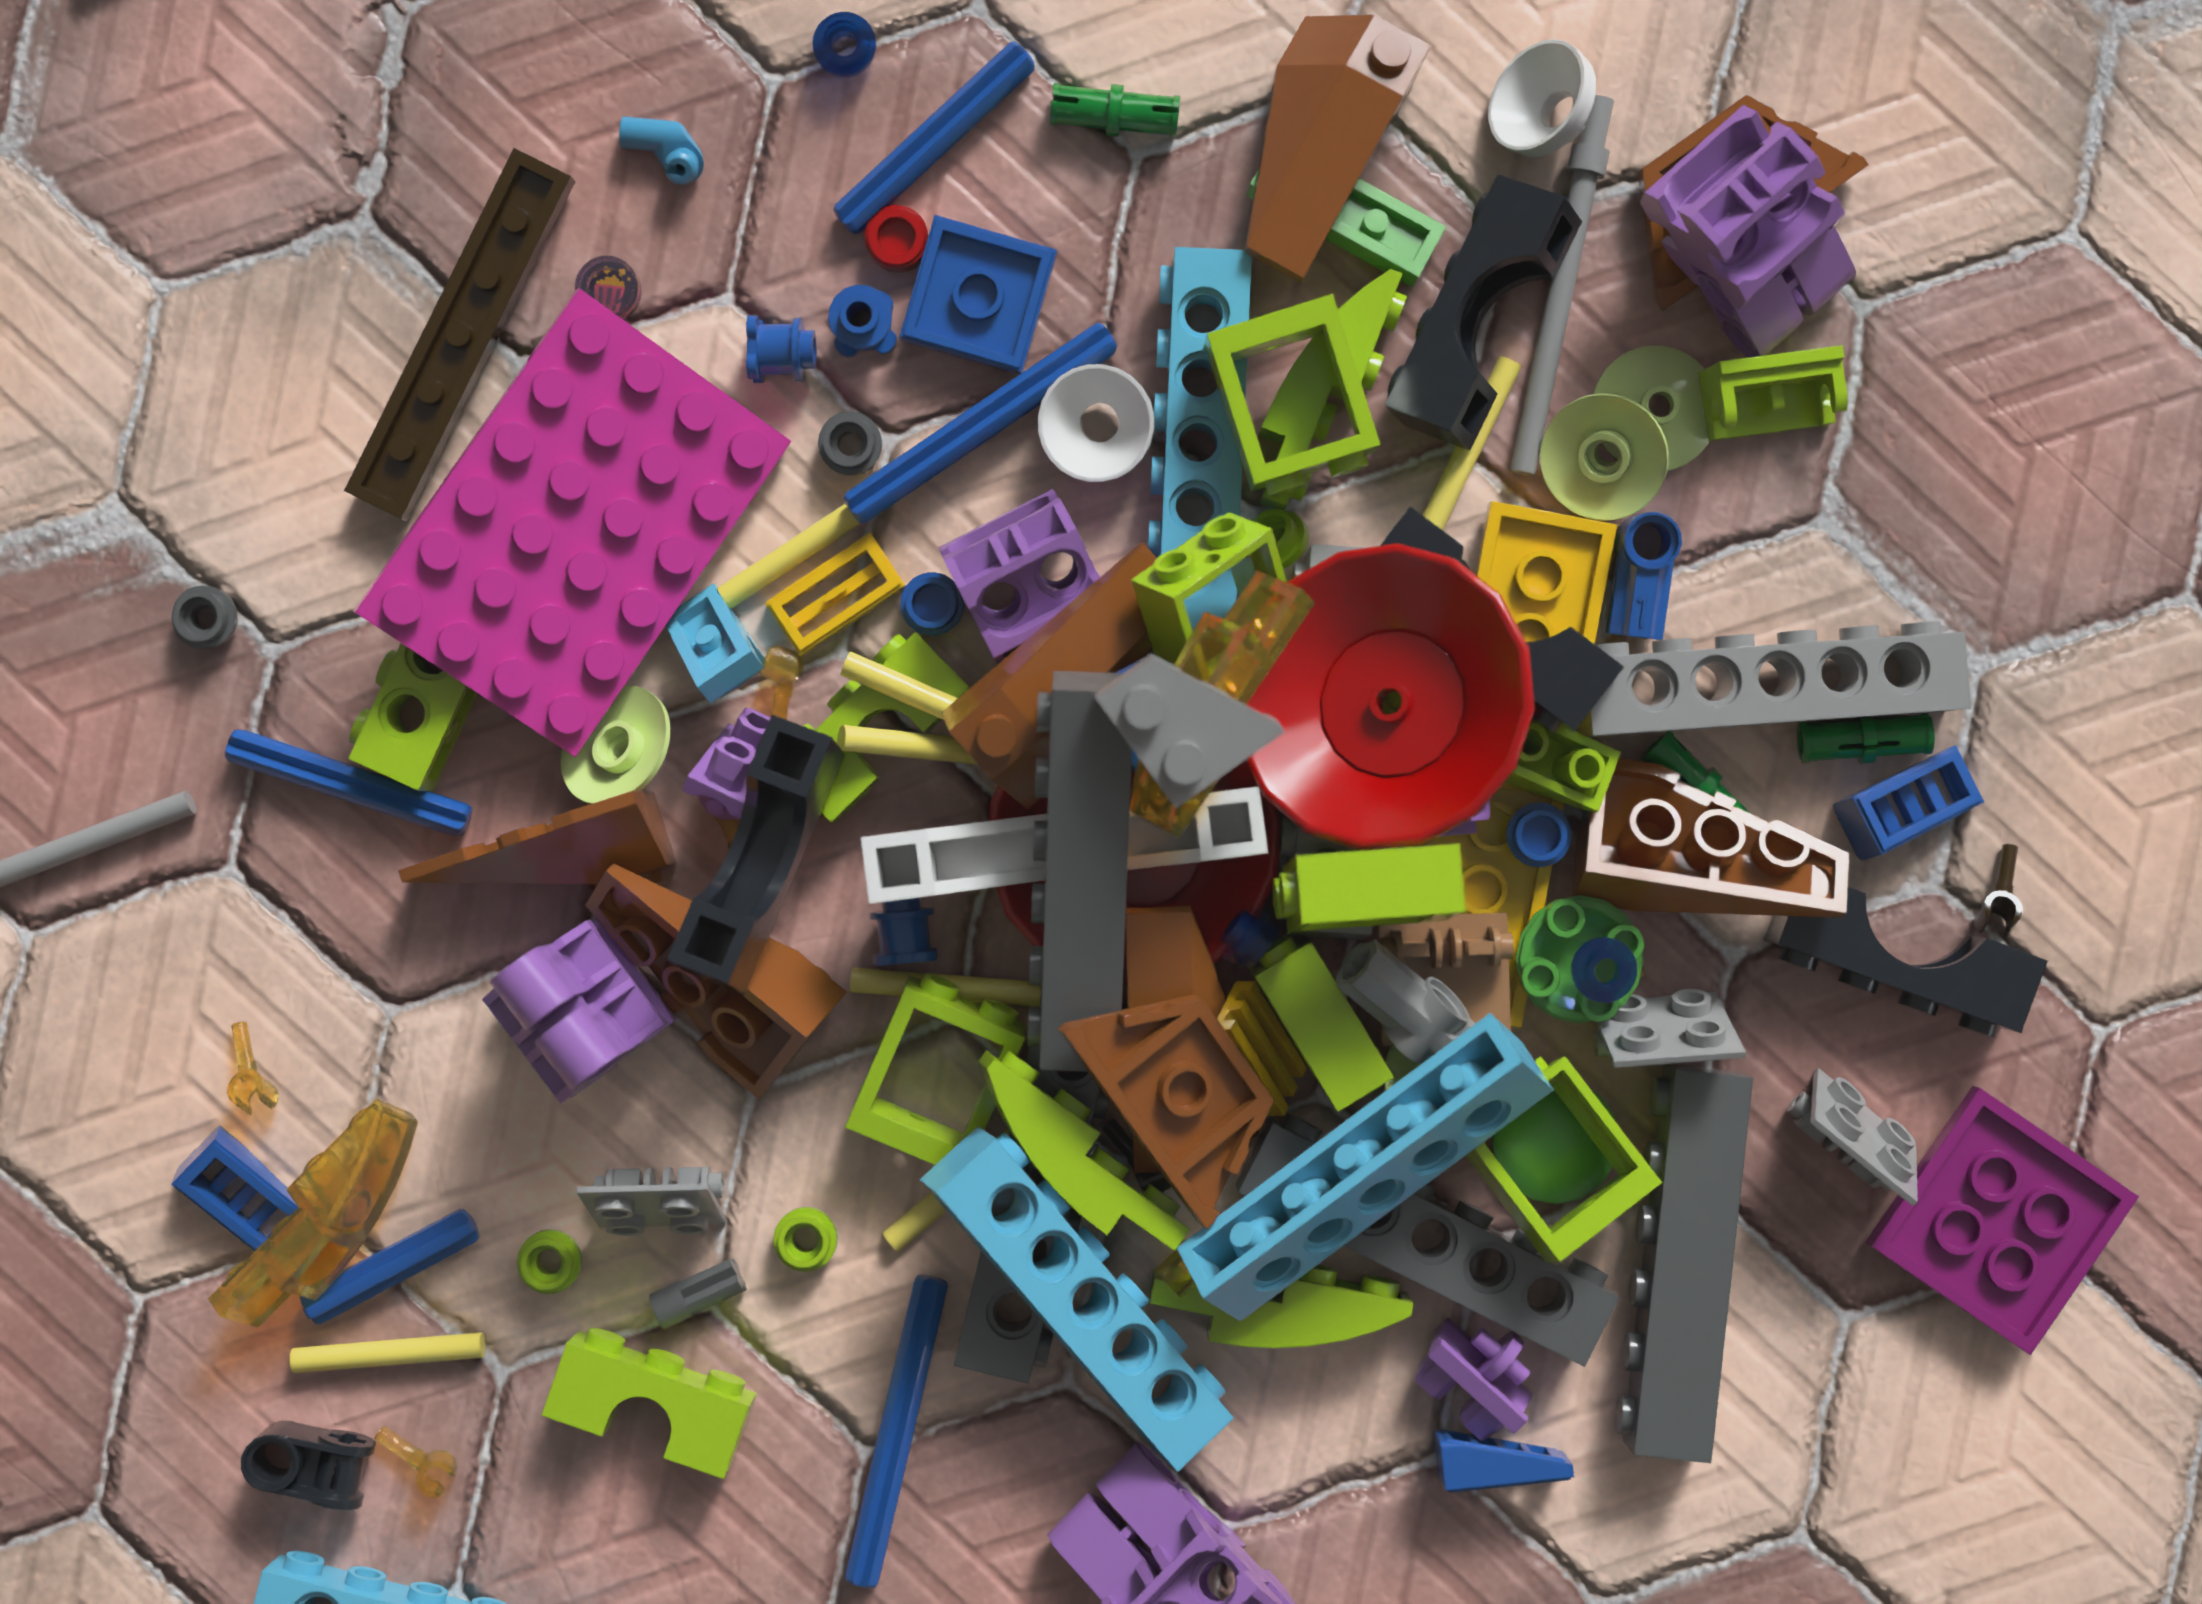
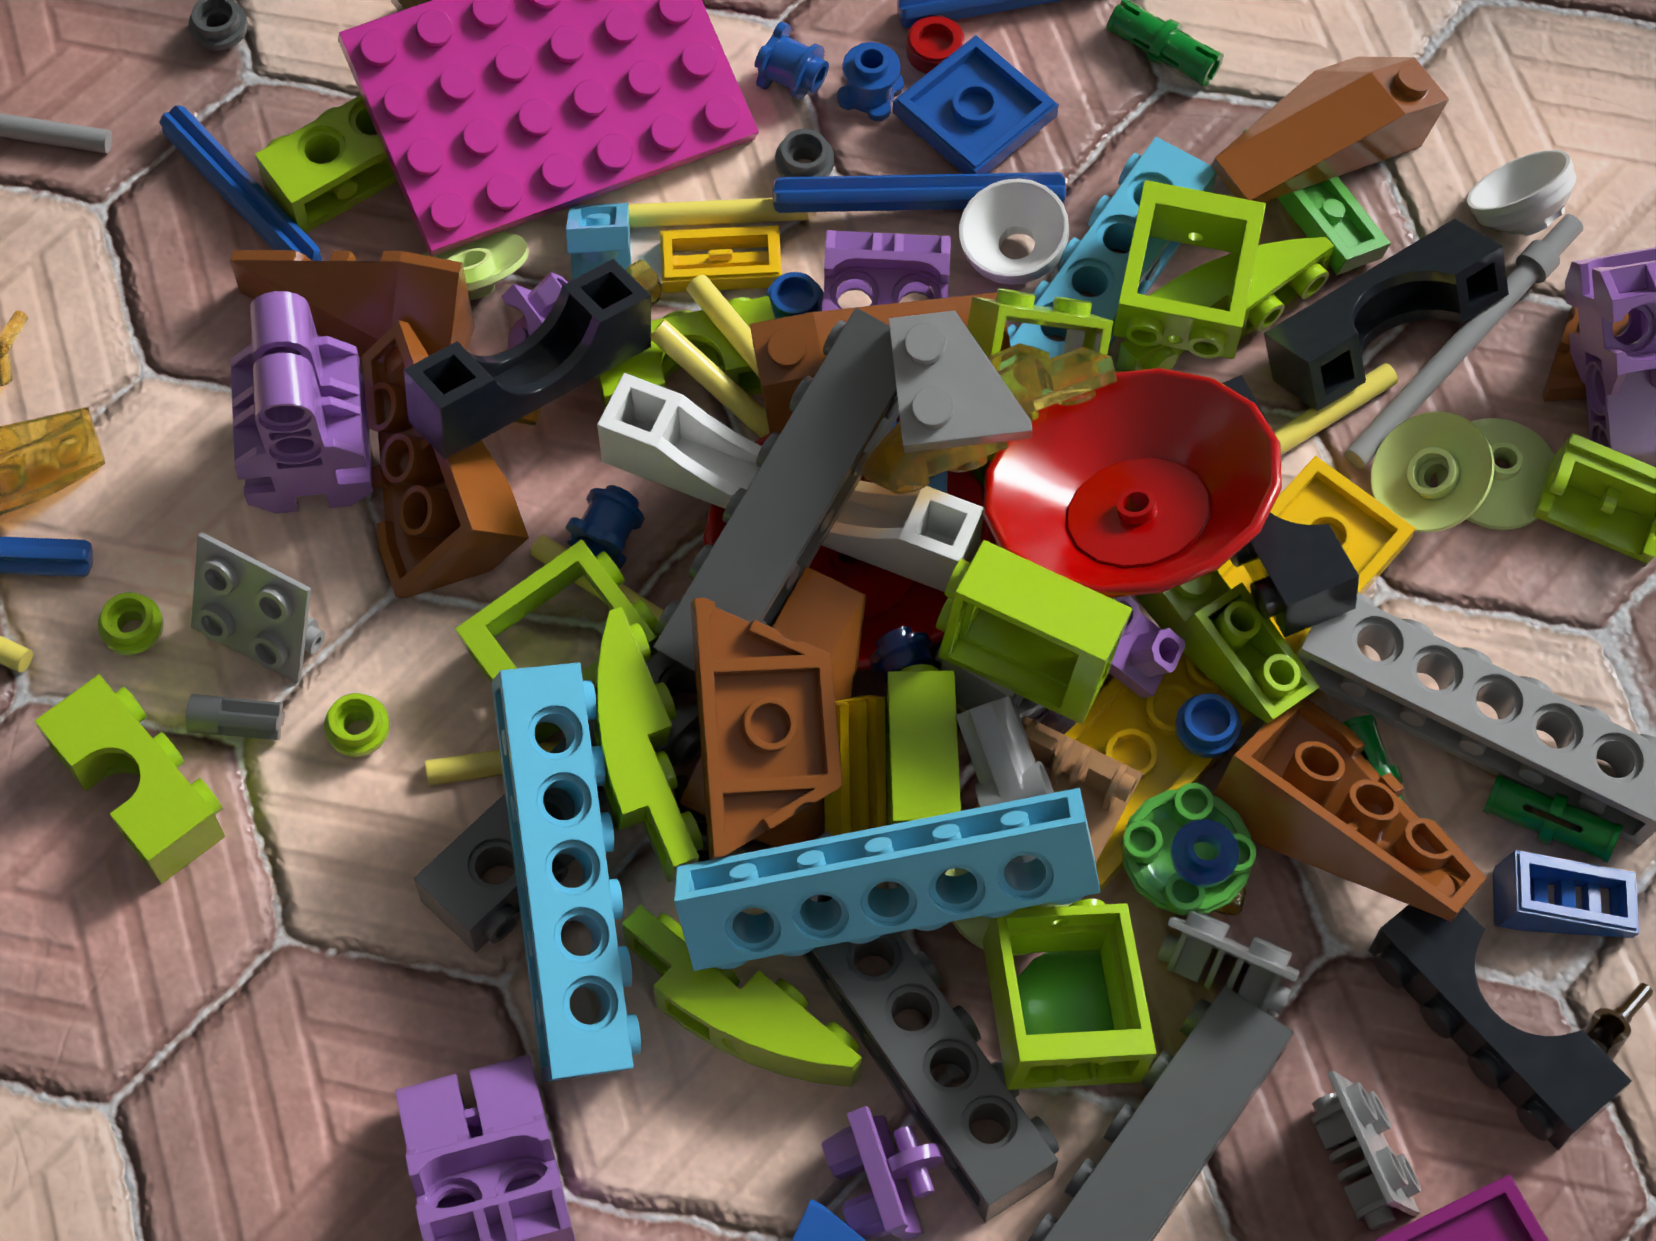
camera: 30 degrees right, 25 degrees down
blue axle [845,1275,948,1588] -> none
clear yellow hand [1155,1239,1196,1298] -> none
blue piece [1605,512,1682,640] -> none

